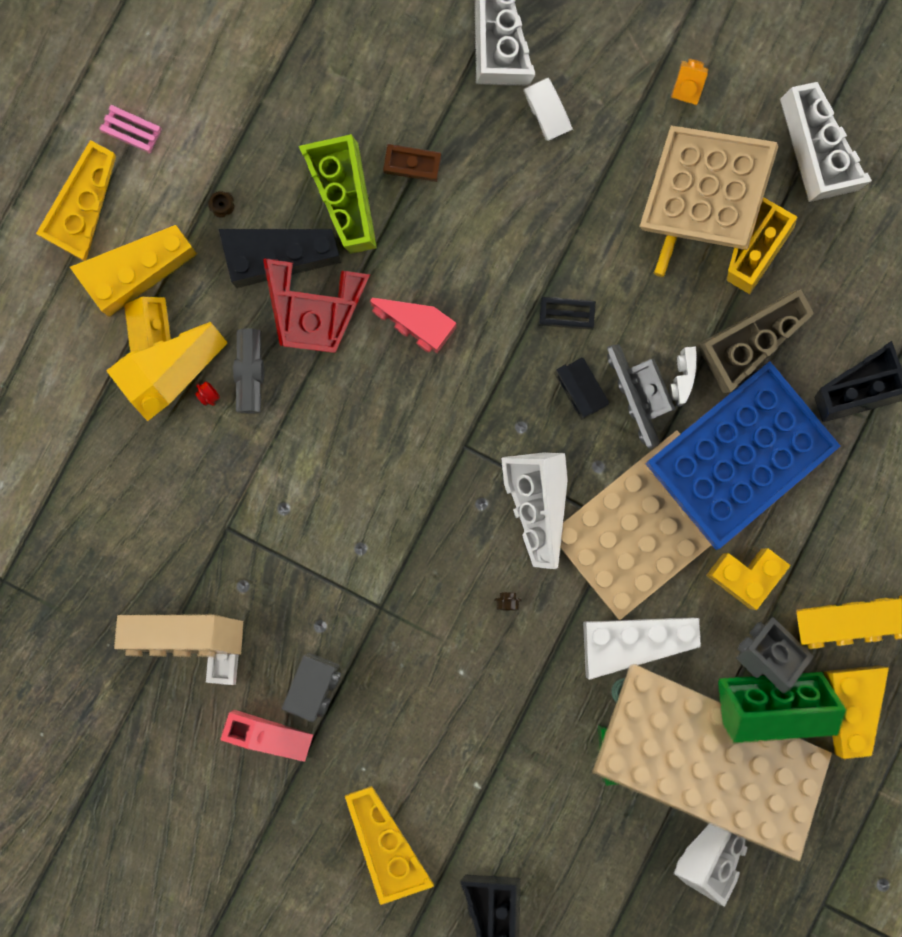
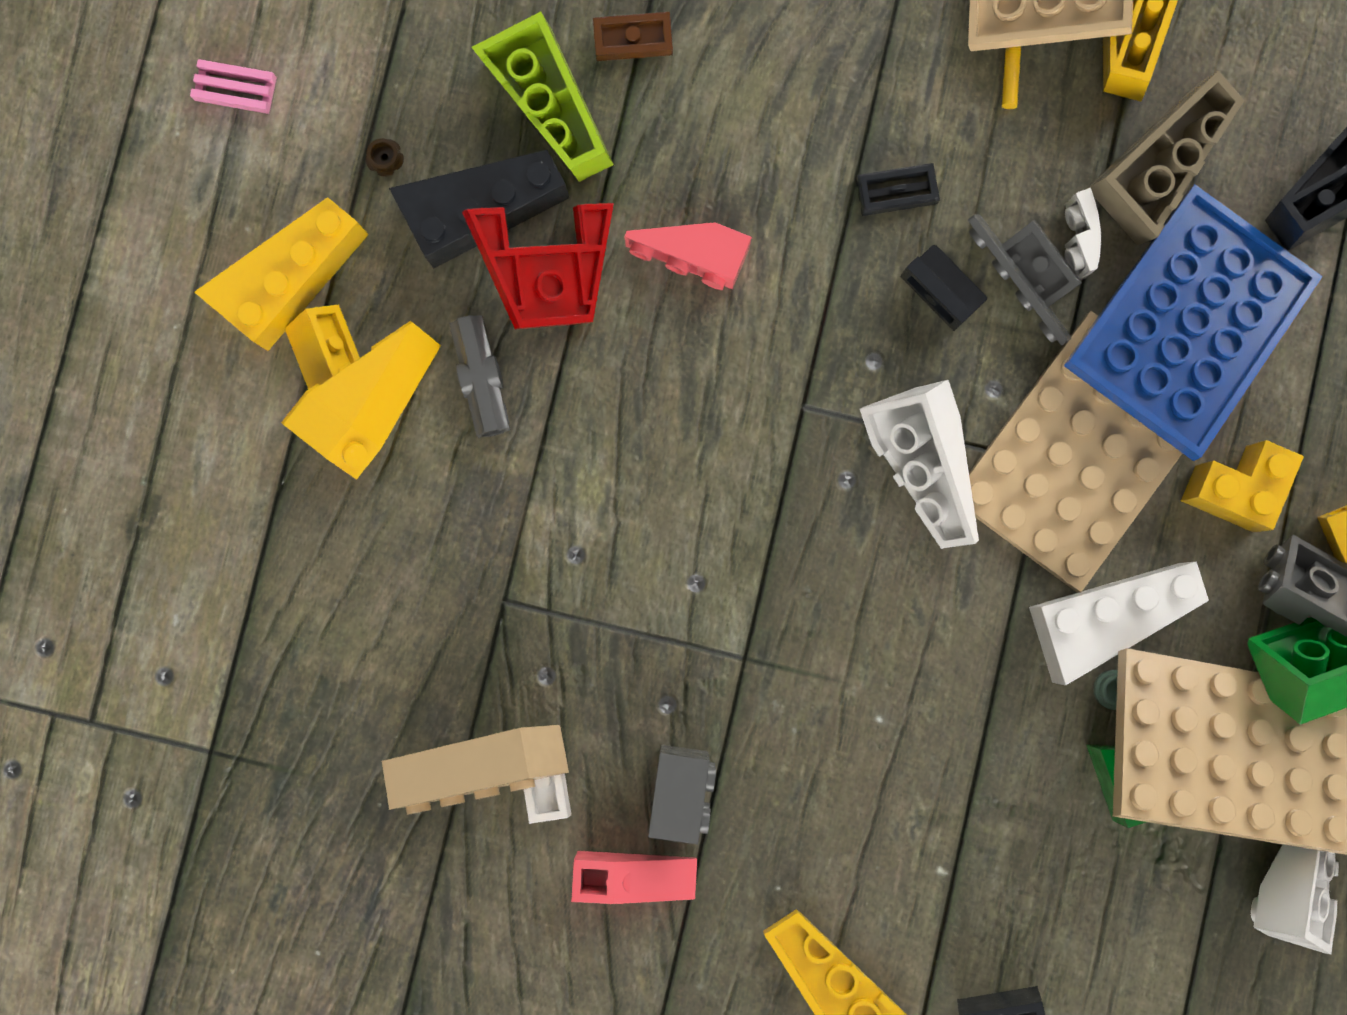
camera: 10 degrees left, 0 degrees up
yellow wing [36,140,116,261] -> none
red plate [195,381,220,406] -> none
dark brown plate [494,592,522,611] -> none

